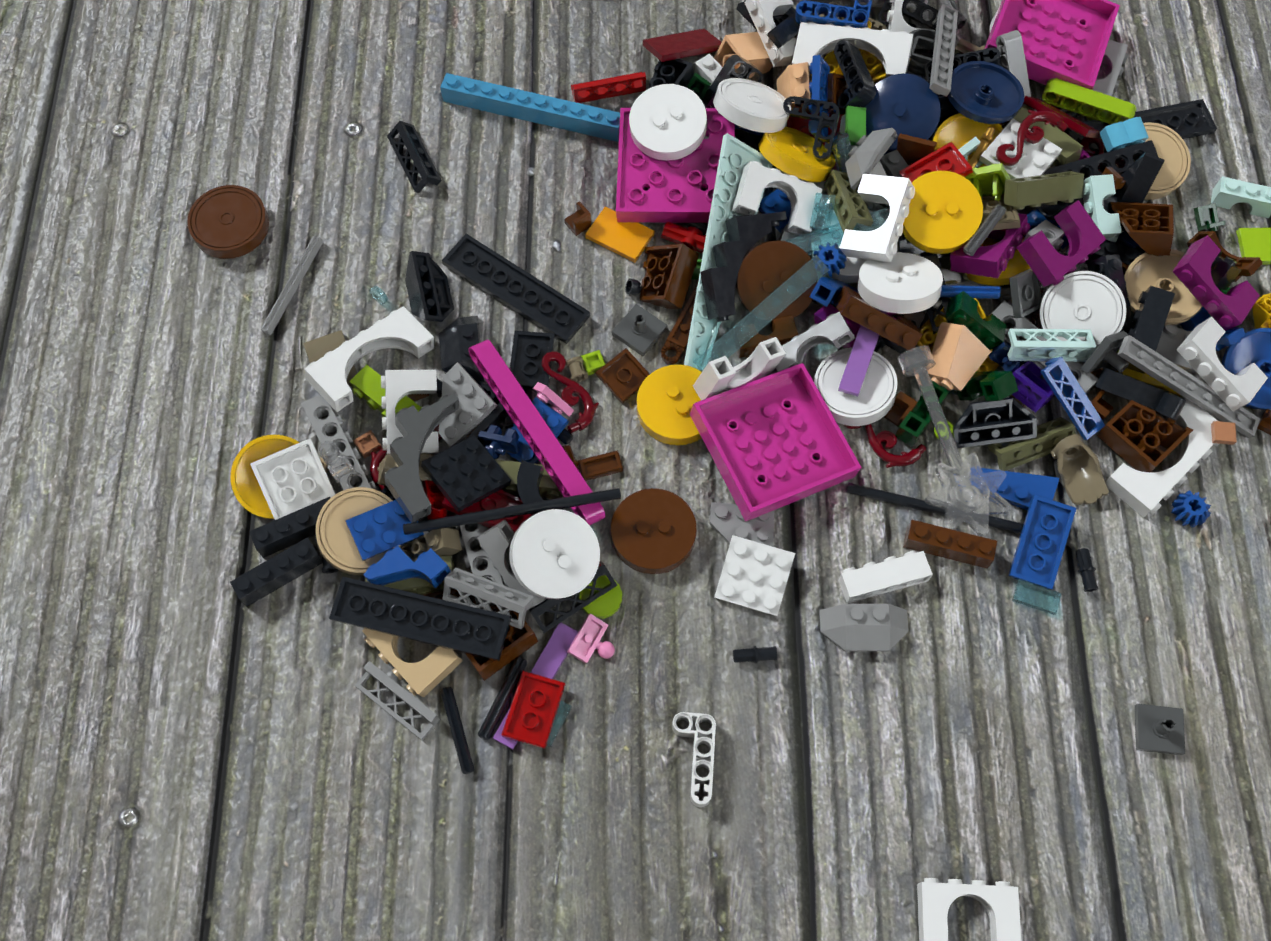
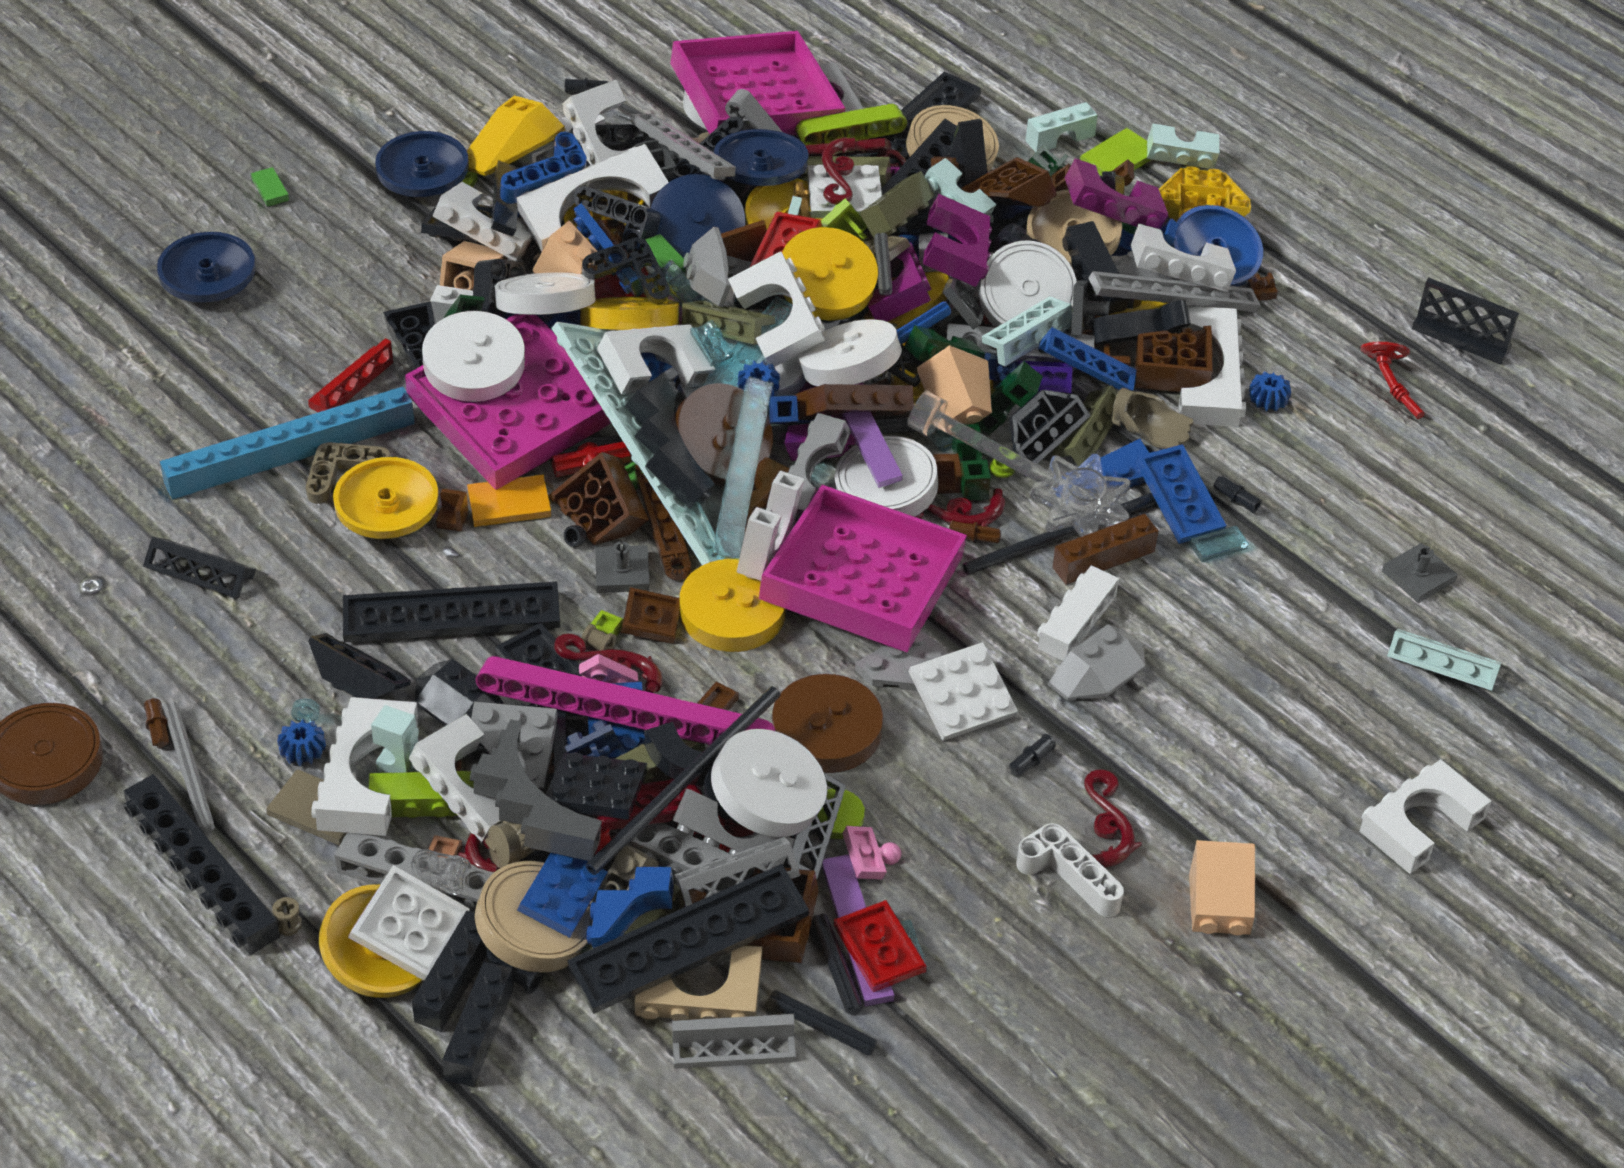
camera: 45 degrees left, 20 degrees down
dark red tile [643,28,722,62] -> none
medium azure brick [1100,117,1149,152] -> none
nougat tile [1211,421,1237,445] -> none
none -> black brick [123,774,280,955]
none -> reddish brown axle [144,698,169,749]
none -> dark tan bush [272,897,302,936]
none -> blue gear [277,719,326,767]
none -> dark tan beam [306,442,390,504]
none -> yellow dish [333,457,439,539]
none -> light aqua arch [371,705,420,773]
none -> reddish brown axle [949,520,1001,544]
none -> dark red plant [1084,769,1142,868]
none -> light nougat slope [1189,840,1255,935]
none -> light aqua fence [1387,629,1502,691]

